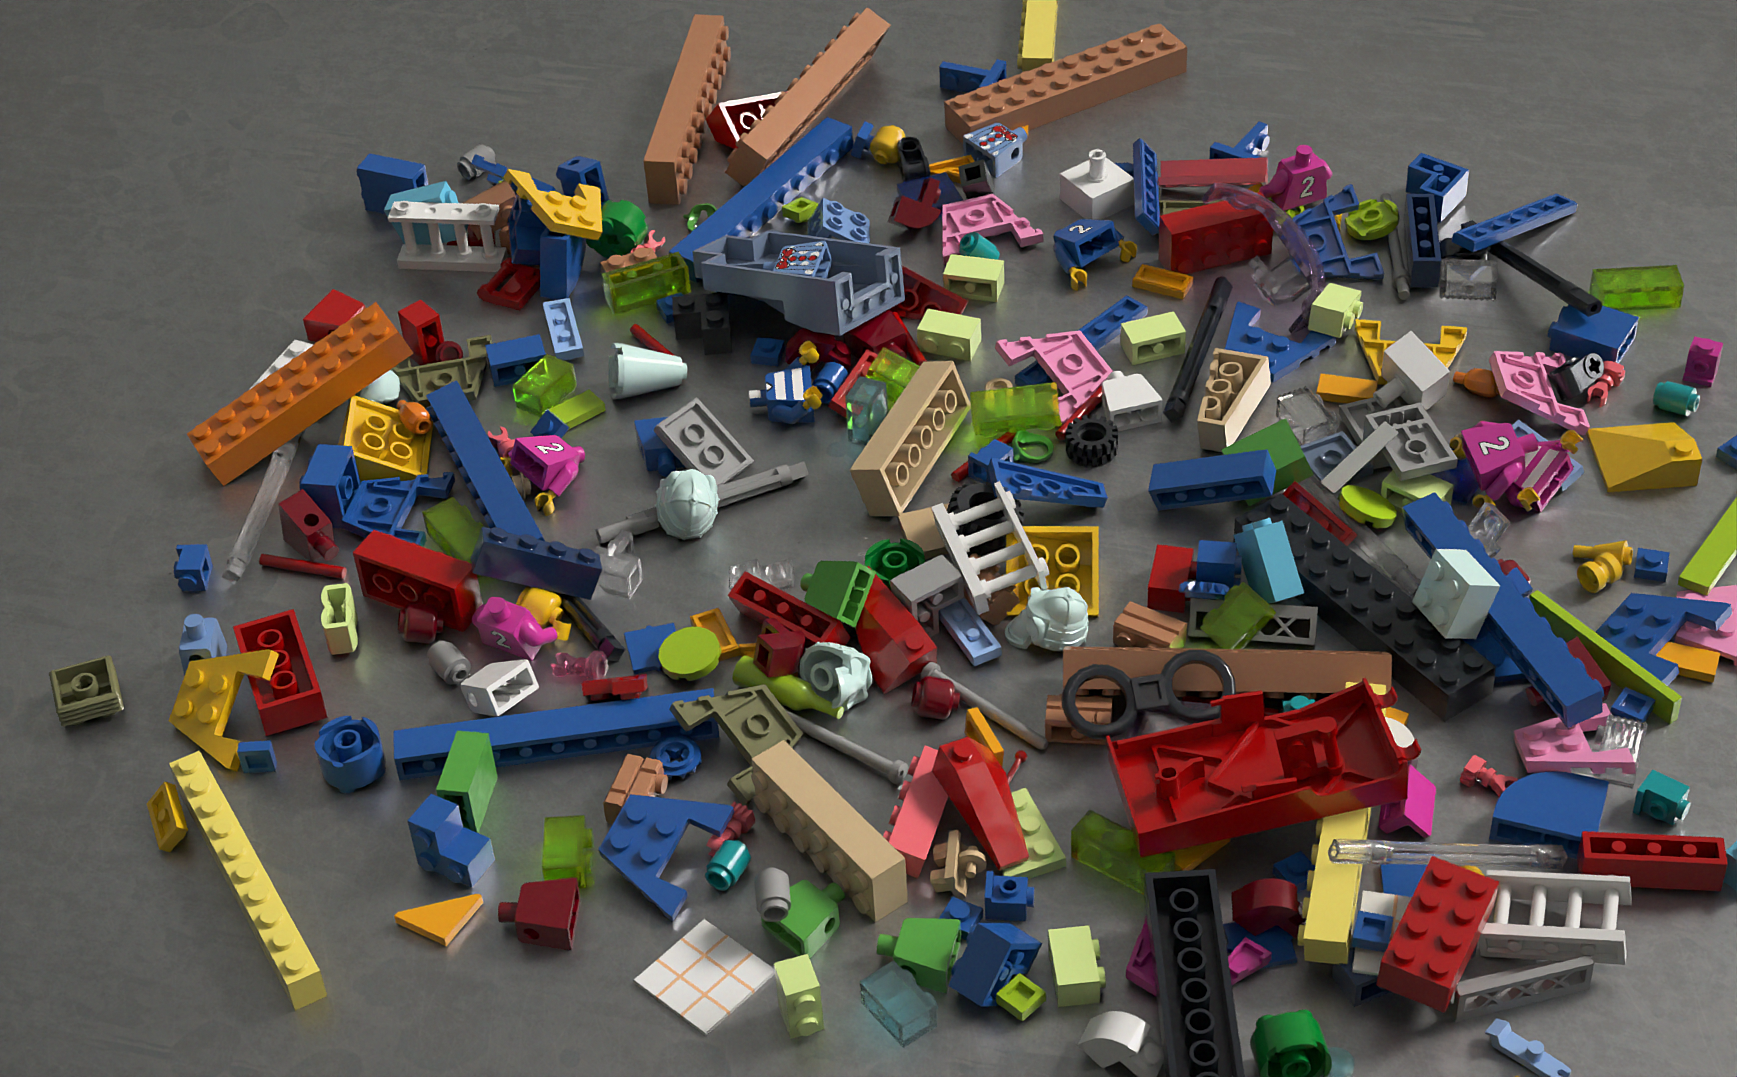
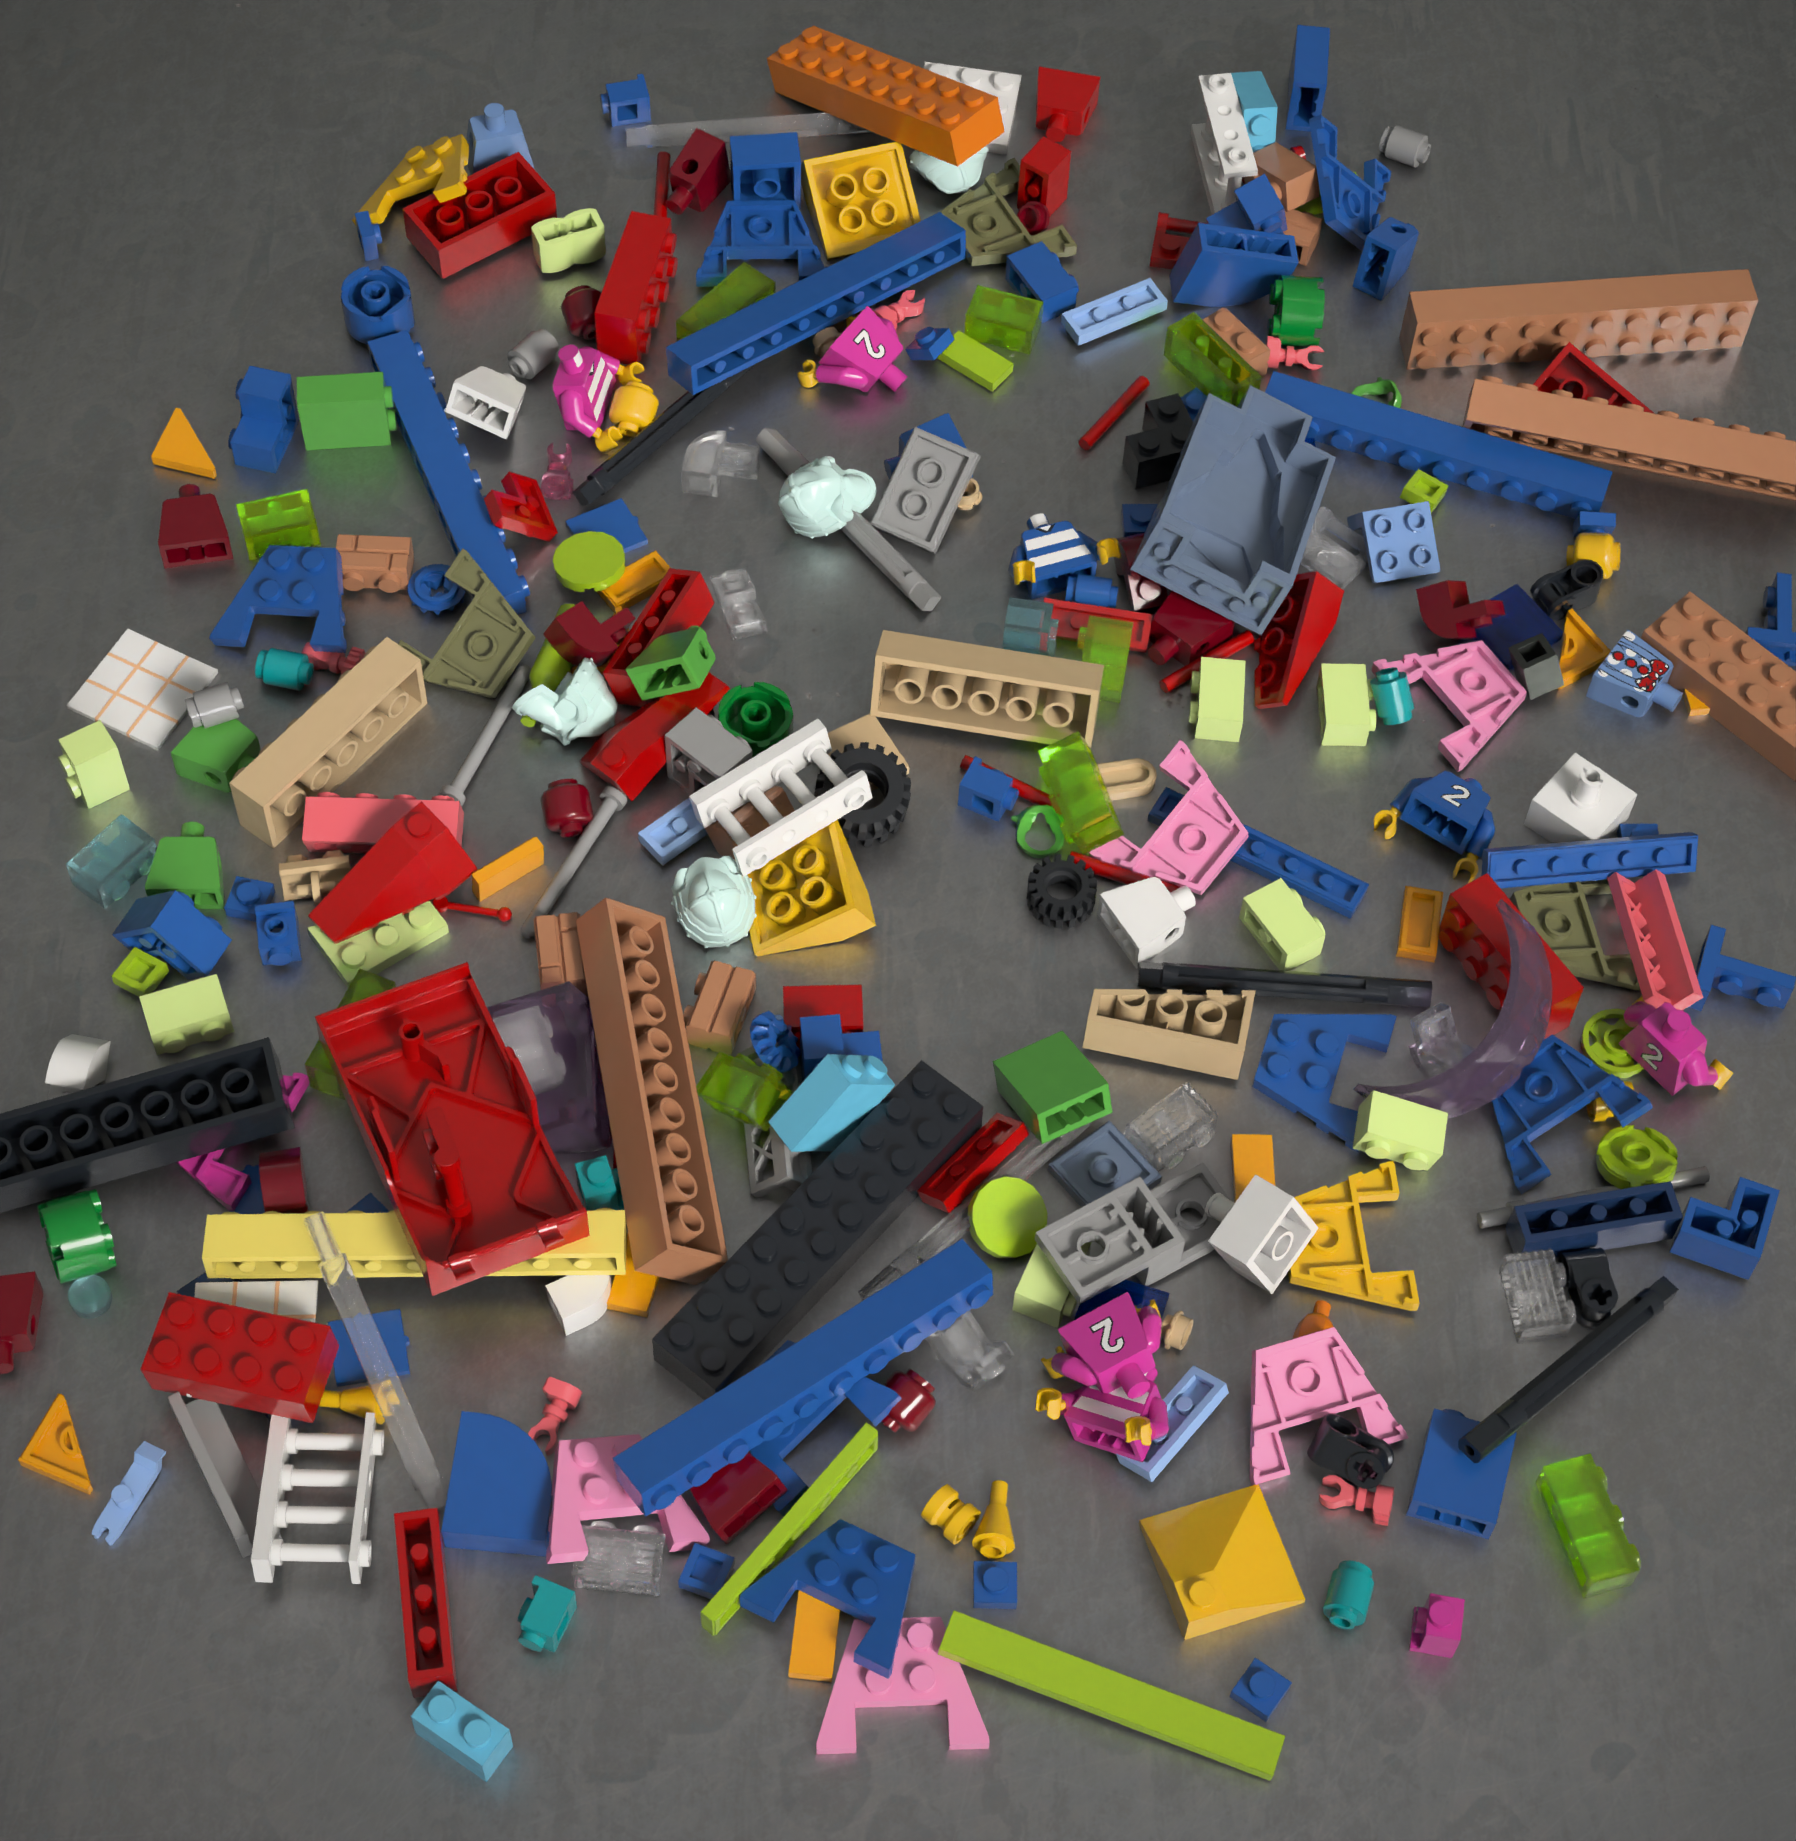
camera: 70 degrees right, 15 degrees up
olive brick [49,655,124,726] -> none
yellow plate [146,781,188,852] -> none
light yellow brick [169,751,327,1011] -> none
orange plant [396,400,432,434] -> none
dark blue brick [471,527,602,600] -> none
yellow wing [504,169,602,240] -> none
light aqua cone [608,343,687,400] -> none
torso [763,241,833,278] -> none
blue wing [988,458,1108,508] -> none
black bar [1062,649,1236,739] -> none
blue brick [1148,449,1276,511] -> none
white sticker [1321,422,1398,493] -> none
blue plate [1352,910,1394,952] -> none
dark pink panel [1378,765,1436,838] -> none
light aqua brick [1412,549,1500,639] -> none
blue tile [1452,193,1578,252] -> none

